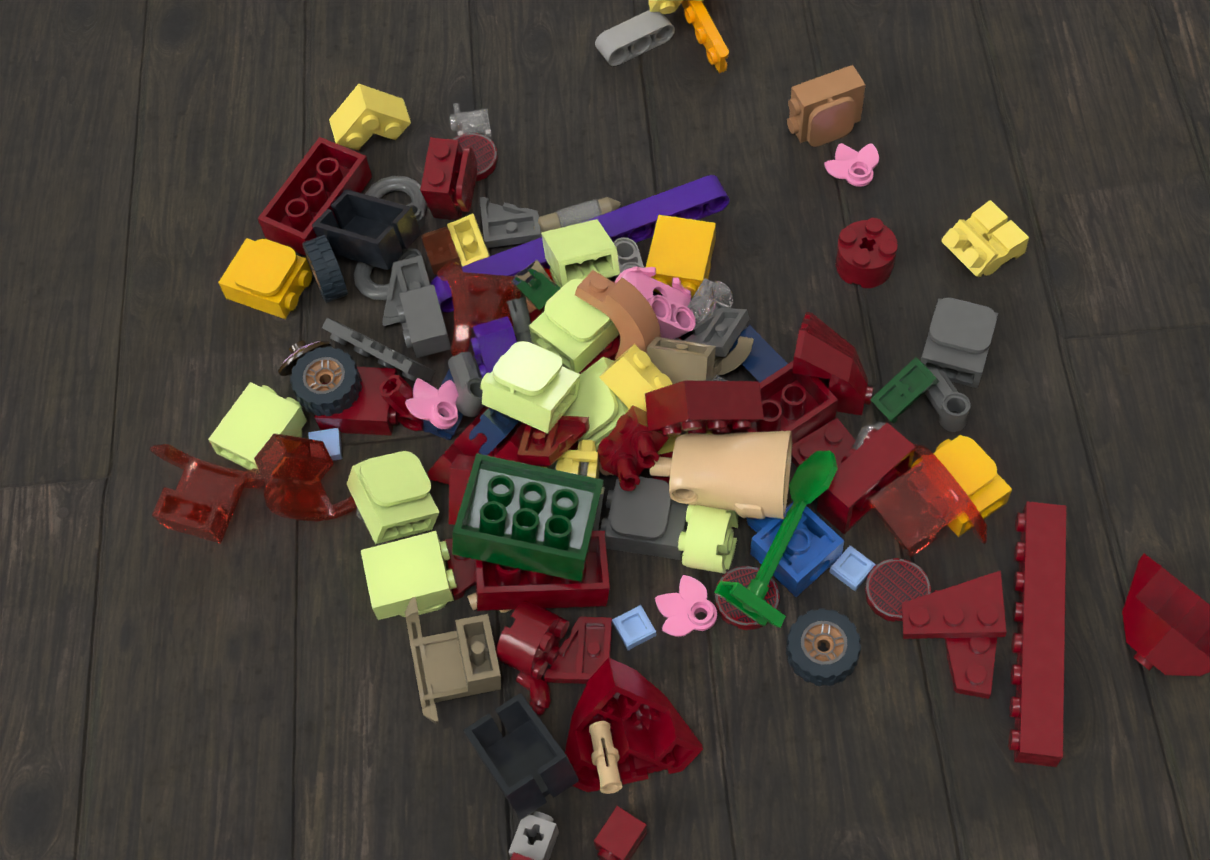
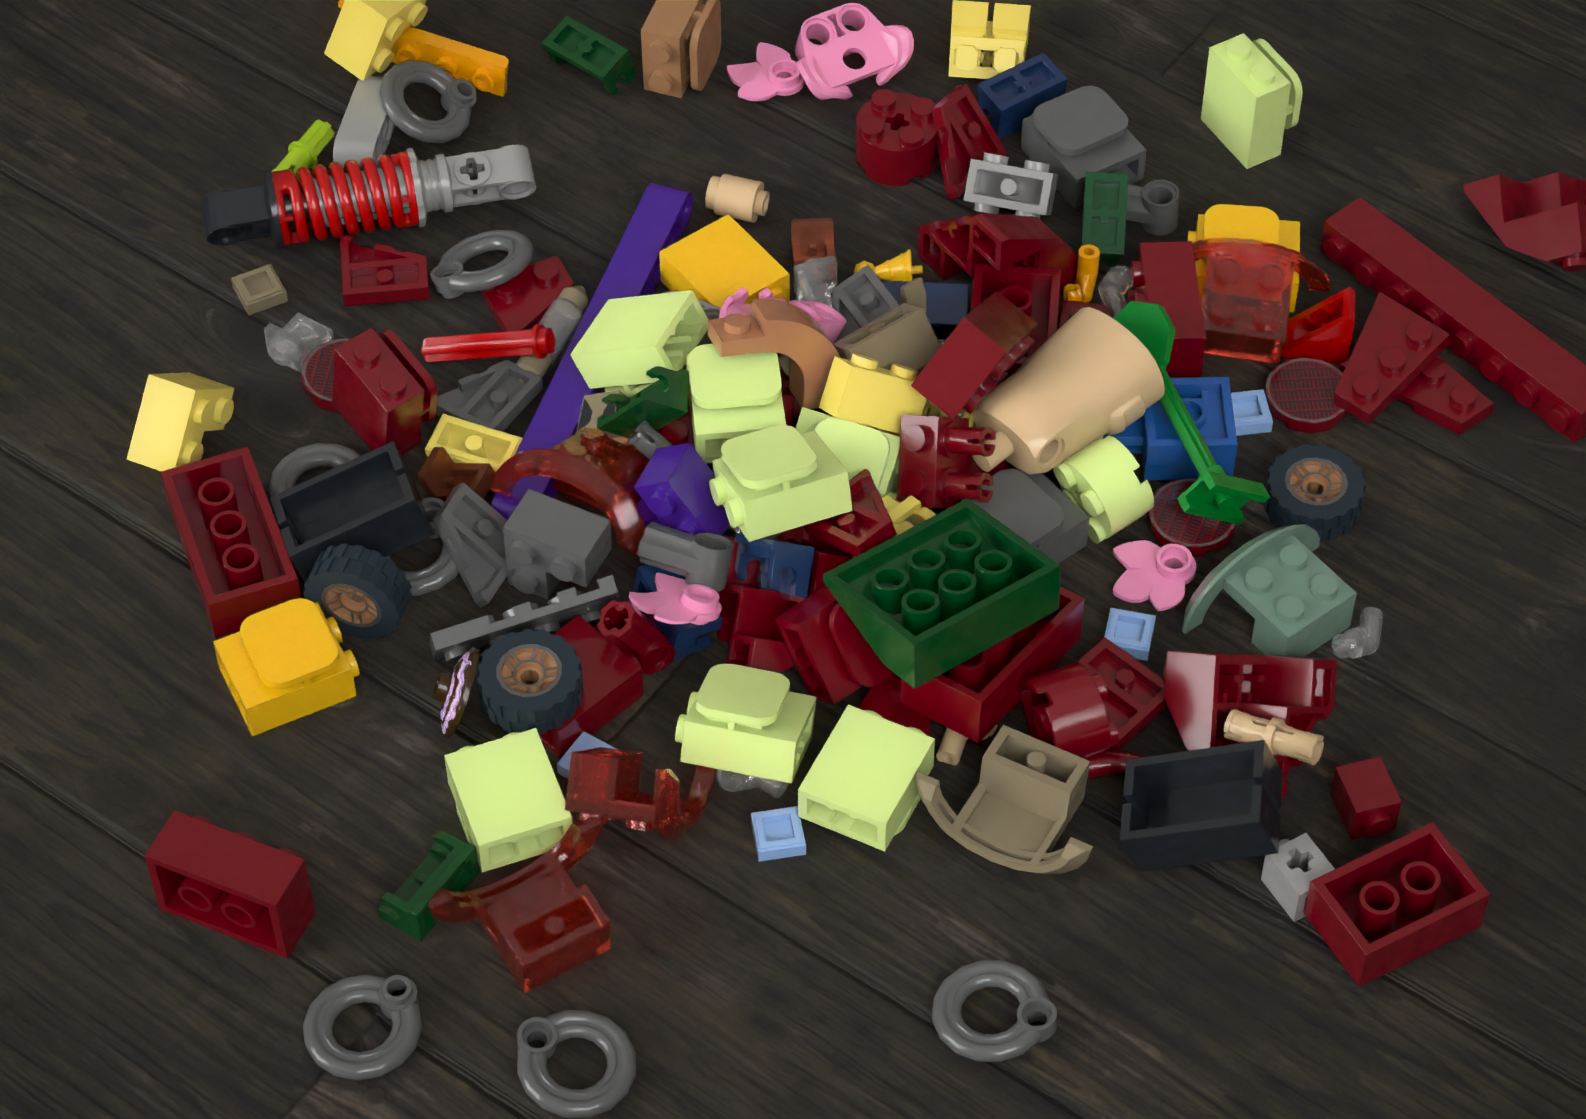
camera: 55 degrees left, 10 degrees down
none -> dark red brick [145,810,316,959]
none -> piece [200,145,536,250]
none -> dark tan tile [231,264,288,316]
none -> lime axle [271,119,335,176]
none -> dark grey piece [303,974,422,1081]
none -> dark red wing [340,235,430,306]
none -> dark green hinge [377,831,479,942]
none -> dark grey piece [380,60,477,144]
none -> red axle [421,324,555,363]
none -> dark grey piece [430,229,534,299]
none -> dark red wing [480,255,574,331]
none -> dark grey piece [517,1010,636,1118]
none -> dark green hinge [541,15,636,95]
none -> tan brick [705,174,770,223]
none -> light blue tile [751,806,806,862]
none -> copper bracket [791,218,837,281]
none -> bright pink piece [795,3,914,100]
none -> yellow piece [854,249,923,282]
none -> dark red wing [931,84,1007,199]
none -> dark grey piece [932,960,1057,1062]
none -> light grey brick [964,152,1059,219]
none -> dark blue hinge [977,52,1068,139]
none -> light orange arm [1063,244,1100,303]
none -> sand green piece [1182,524,1357,657]
none -> yellowish green brick [1201,33,1303,169]
none -> red slope [1281,287,1355,364]
none -> clear arm [1332,607,1383,659]

